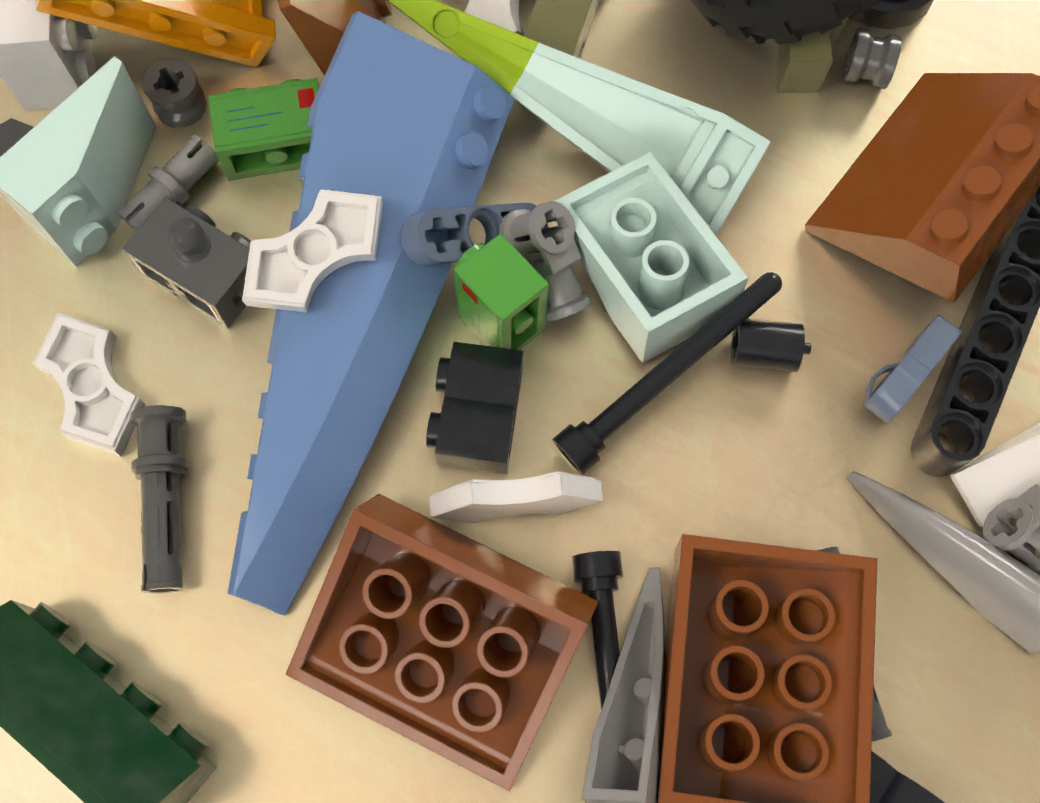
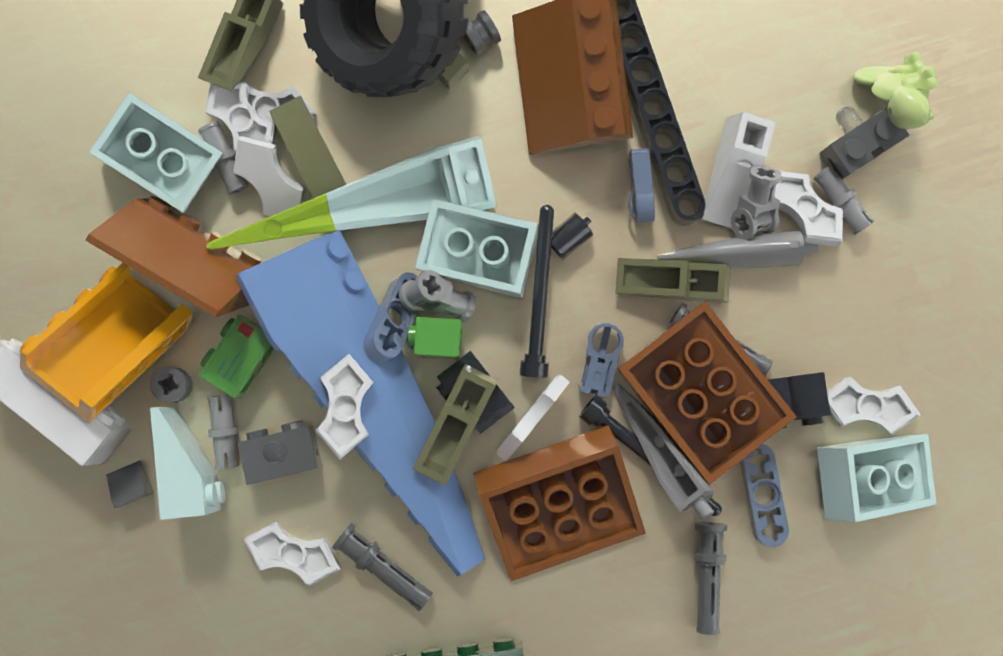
camera: 45 degrees left, 15 degrees up
none -> olive slope [413,364,498,486]
none -> sand blue piece [578,322,624,397]
none -> olive slope [615,258,731,303]

